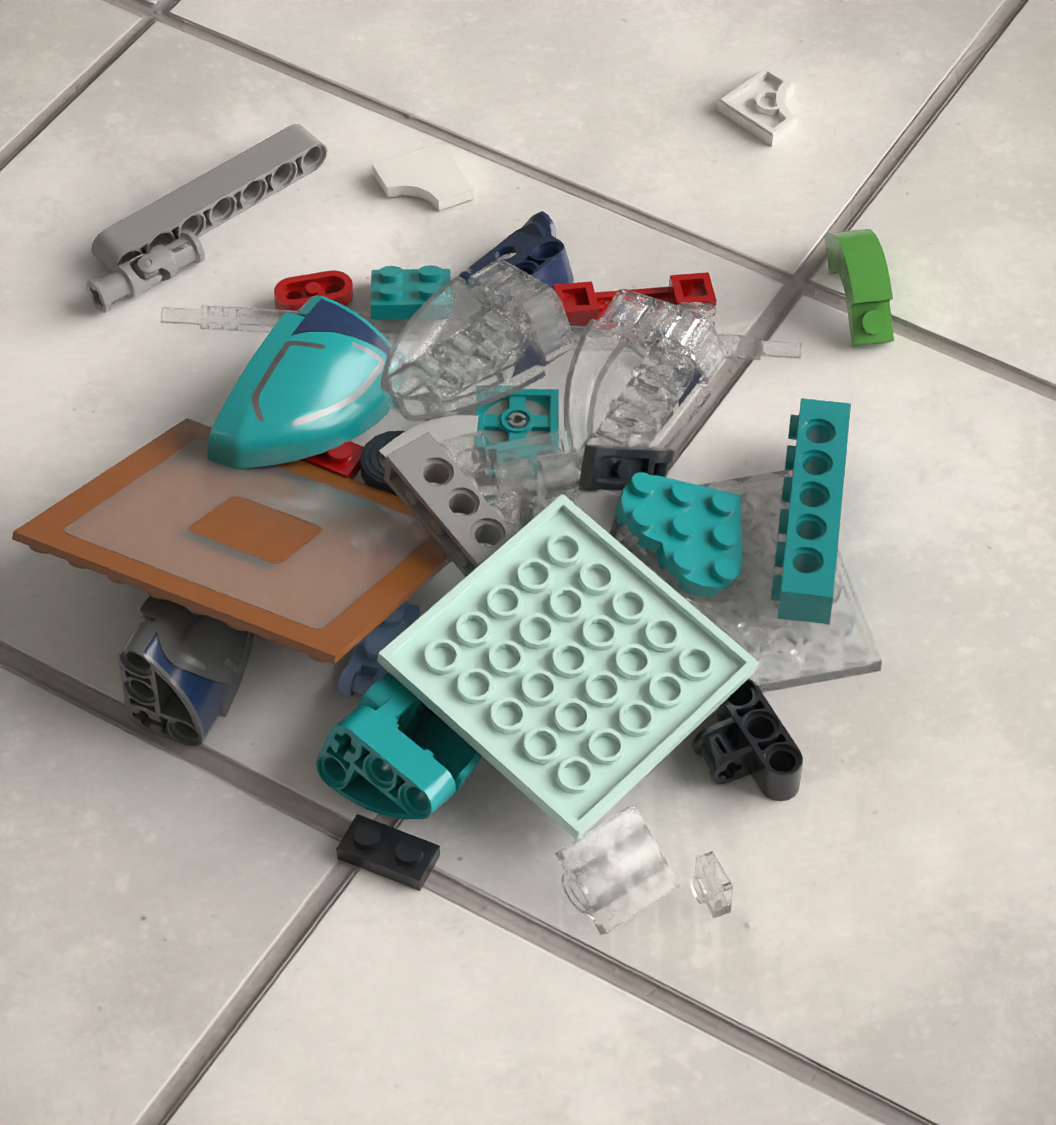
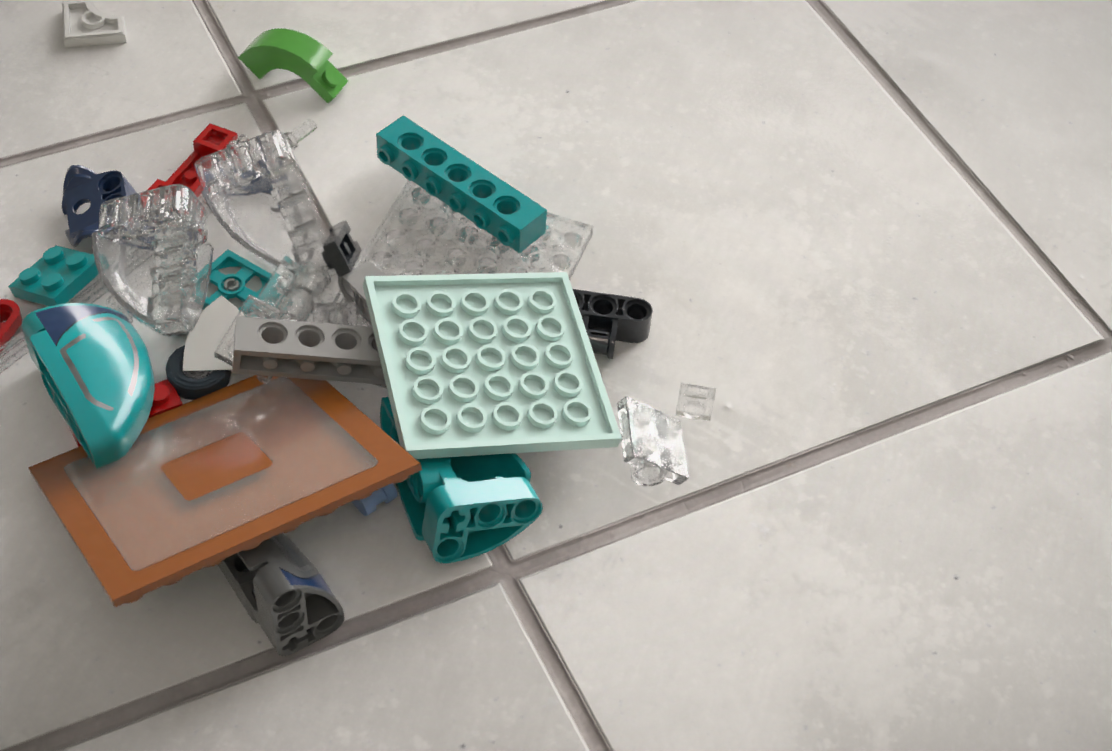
camera: 60 degrees left, 0 degrees up
black plate [336,814,440,891] -> none
teal plate [615,472,743,597] -> none

